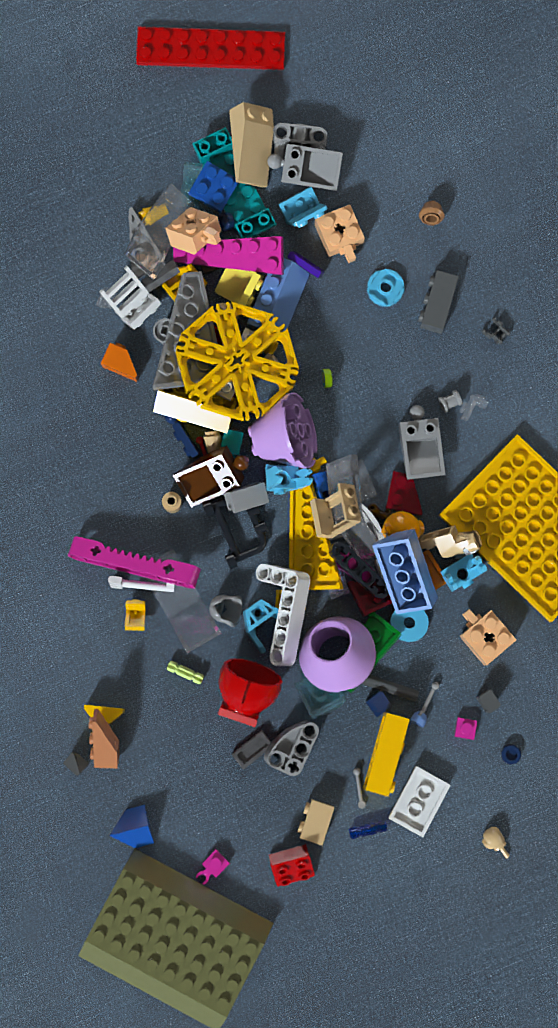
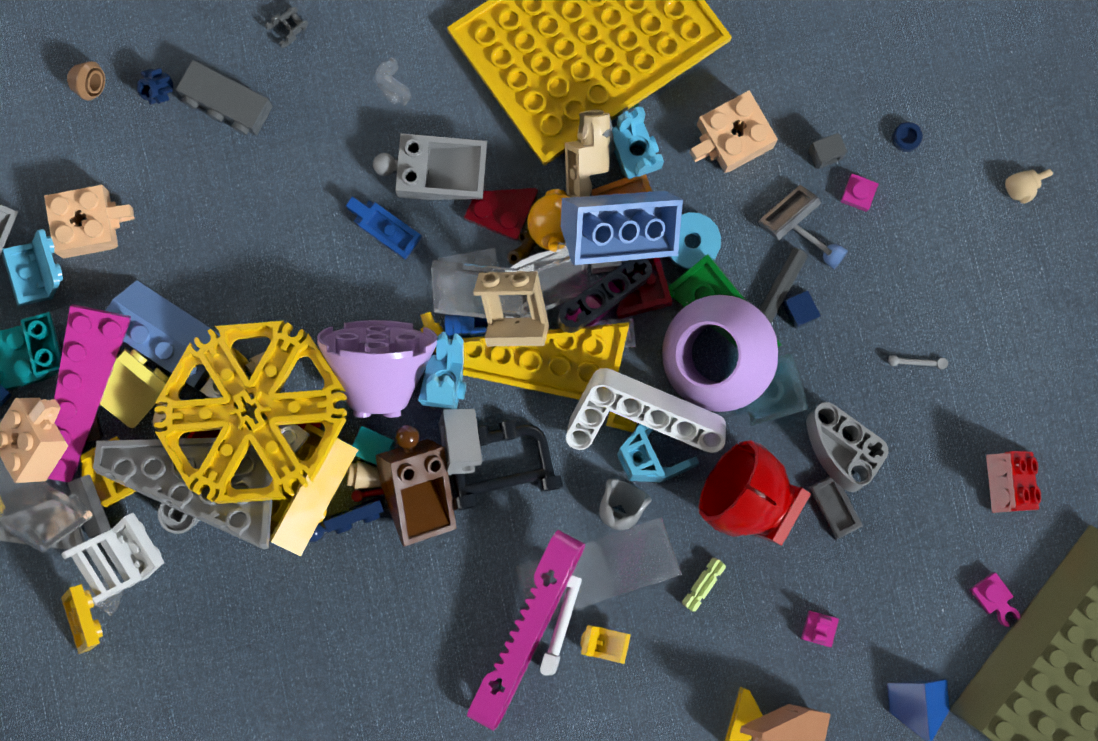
camera: 80 degrees left, 0 degrees up
orange slope [101,343,139,382] -> none
tan brick [162,492,182,513] -> none
dark blue tile [218,212,234,232] -> none
dark purple tile [287,251,324,278] -> none
tan brick [297,799,335,845] -> none
lime tile [322,368,332,388] -> none
clear blue axle [349,821,388,839] -> none
yellow brick [363,712,410,796] -> none
medium azure tile [367,269,404,306] -> none
white plate [388,766,451,837] -> none
light grey bush [438,390,463,413] -> none
none -> yellow plate [61,584,103,654]
none -> dark blue gear [137,68,173,105]
none -> blue hinge [346,196,422,261]
none -> flat silver tile [758,185,821,241]
none -> dark pink tile [801,611,839,648]

